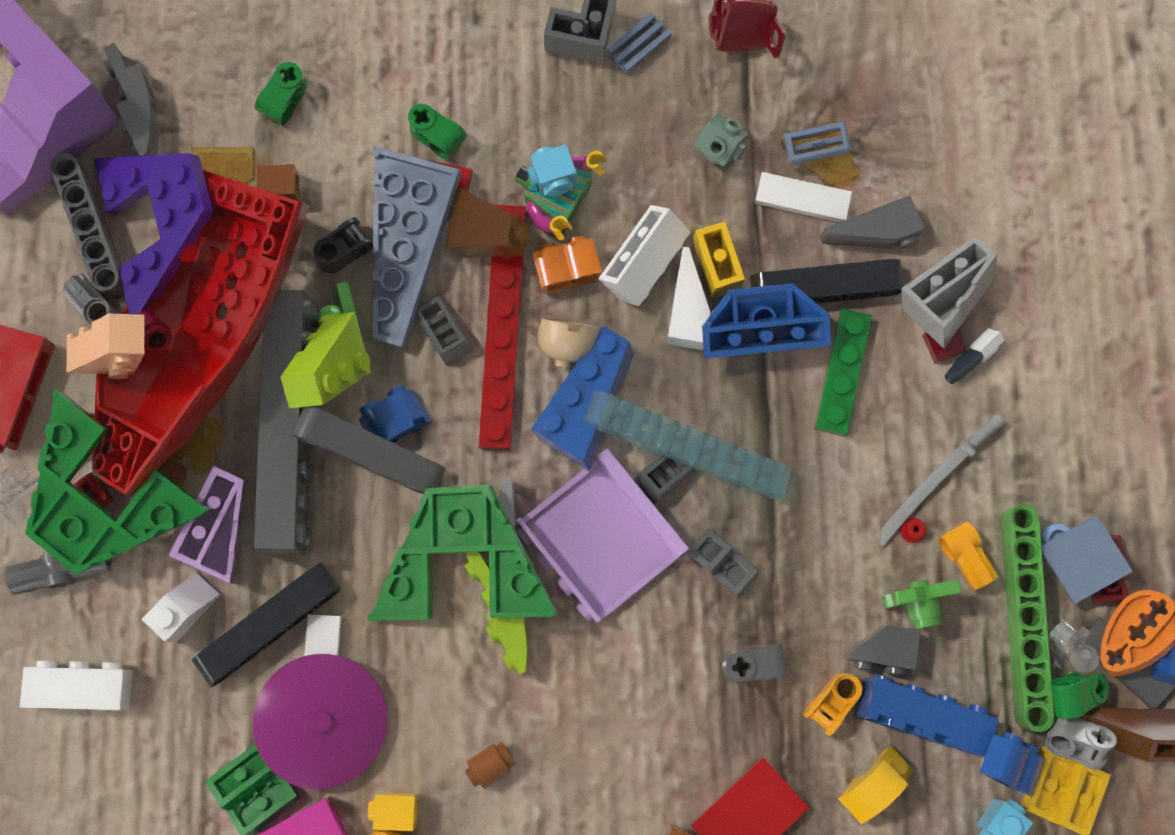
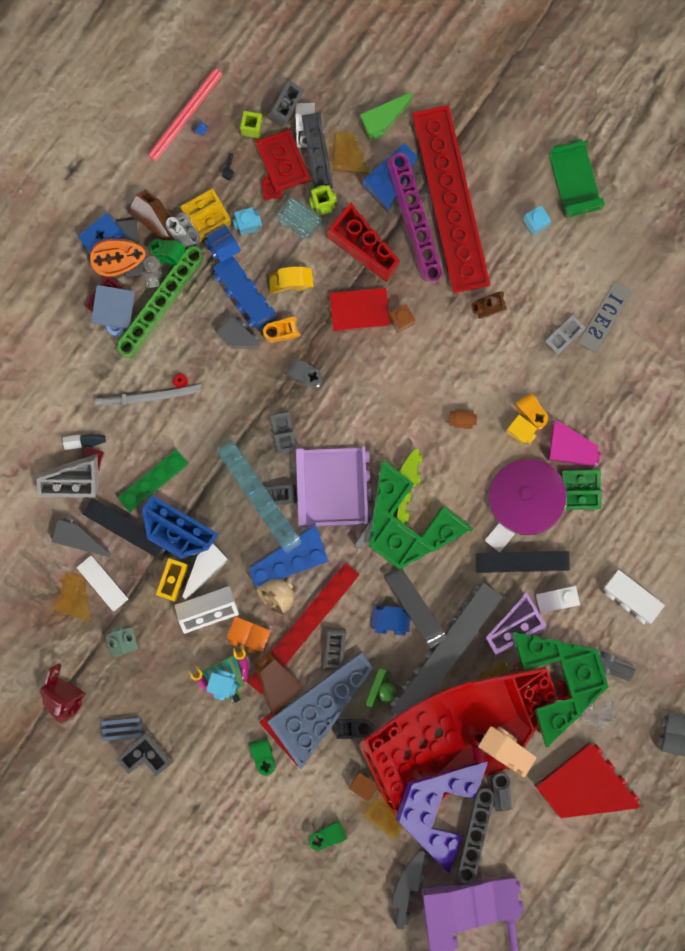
camera: 140 degrees left, 5 degrees up
lime wedge [280,312,371,408] -> none
sand blue tile [784,121,851,166] -> none
bright green plant [881,579,962,629] -> none
light orange piece [938,521,998,591] -> none

